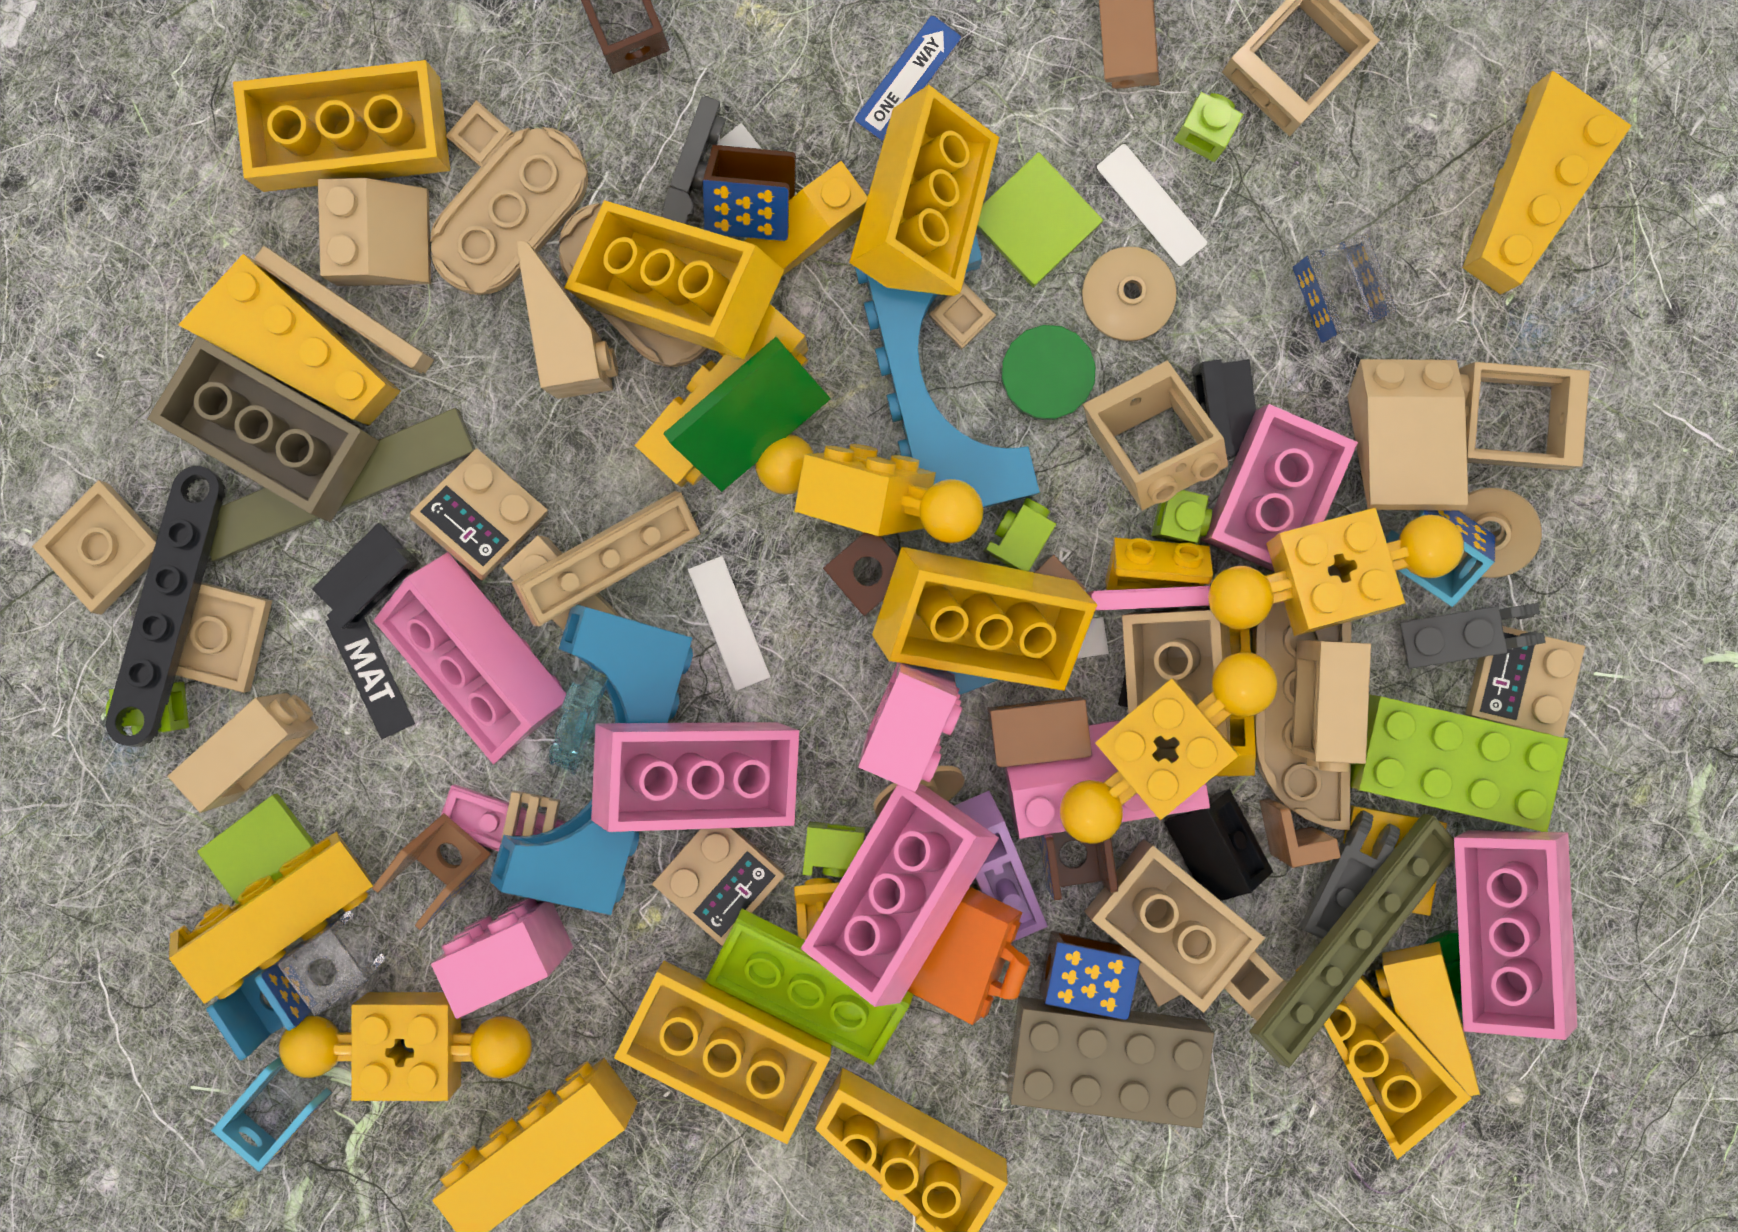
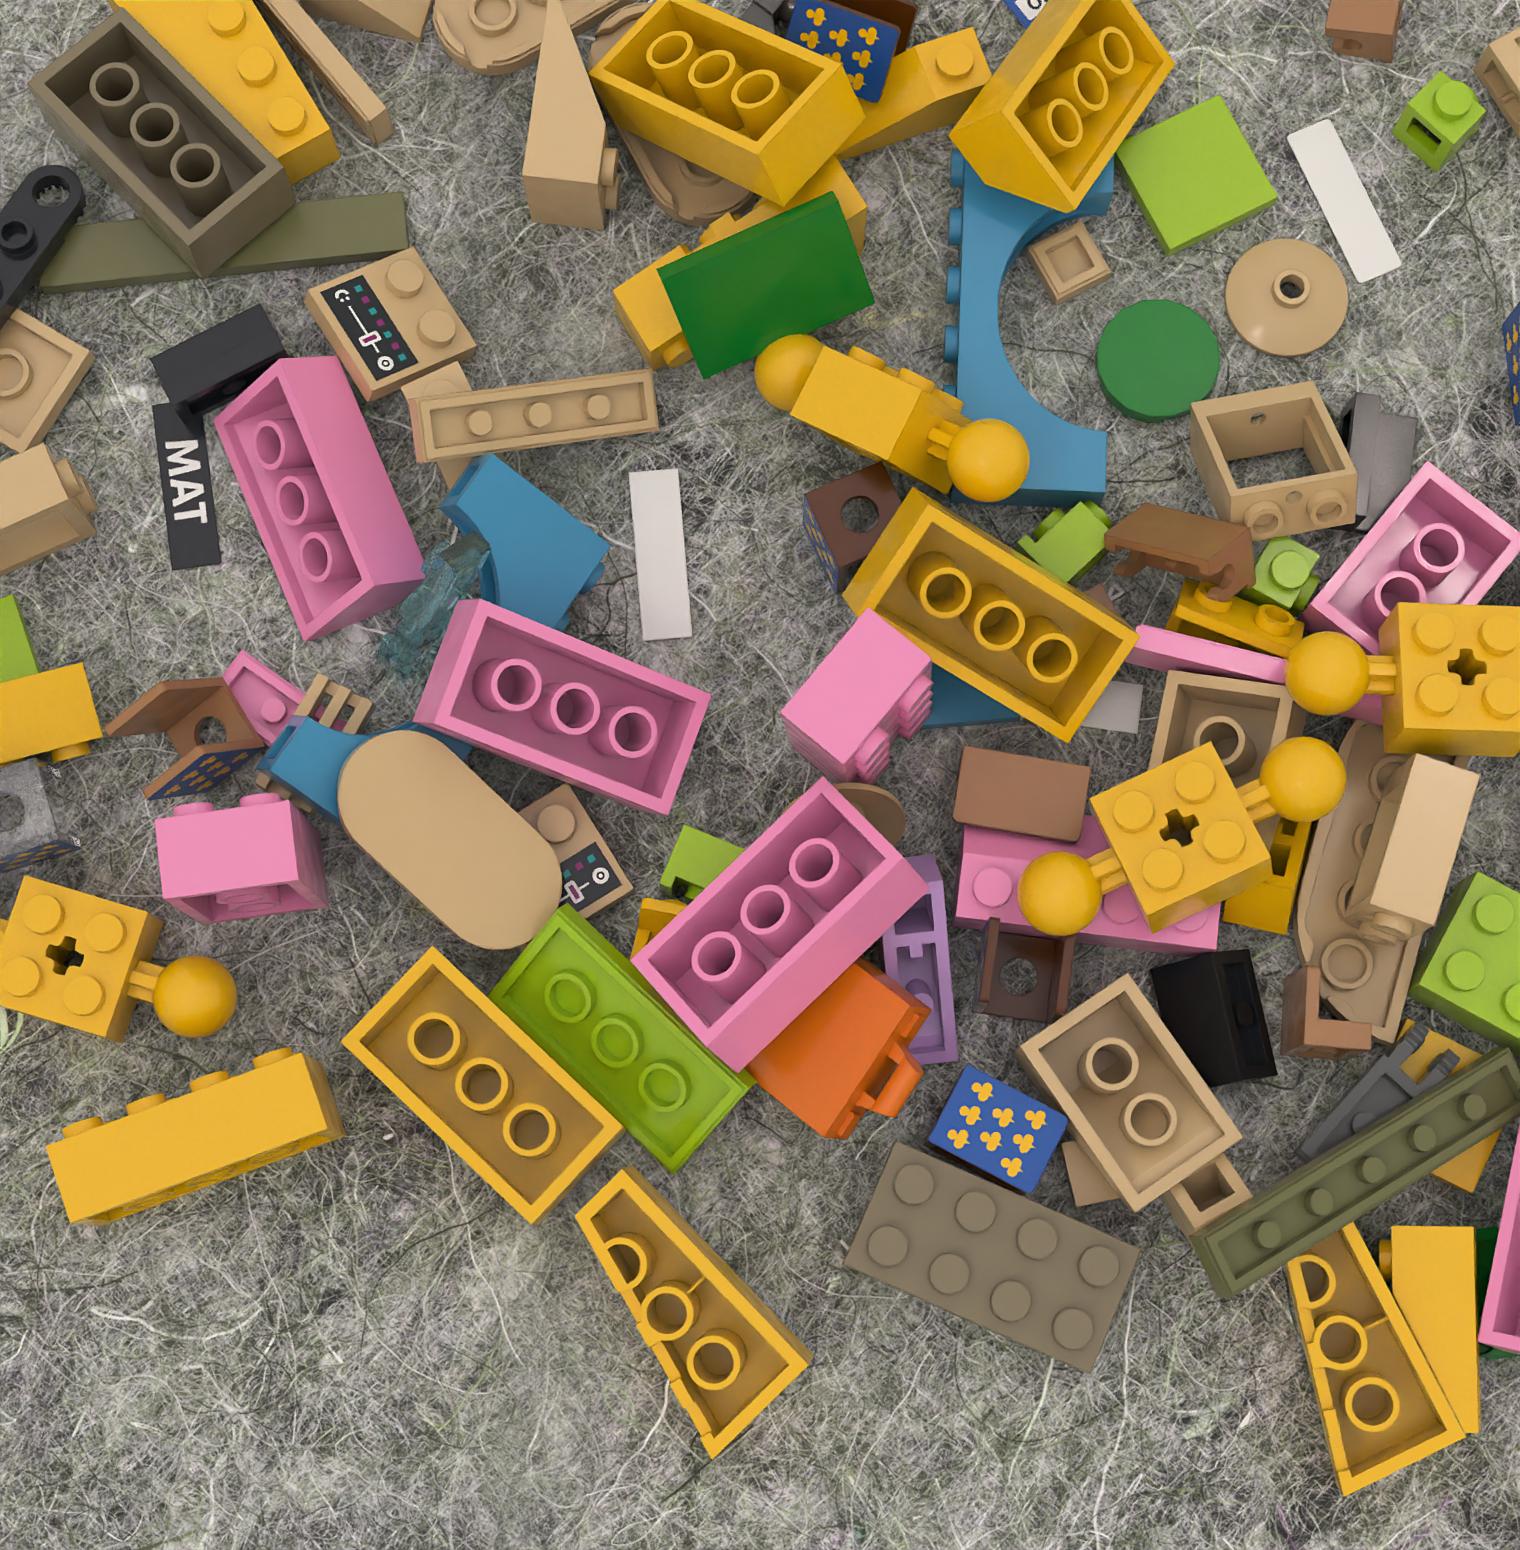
camera: 15 degrees right, 10 degrees down
none -> tan tile [336,730,562,950]
none -> medium nougat hinge [1104,502,1256,602]

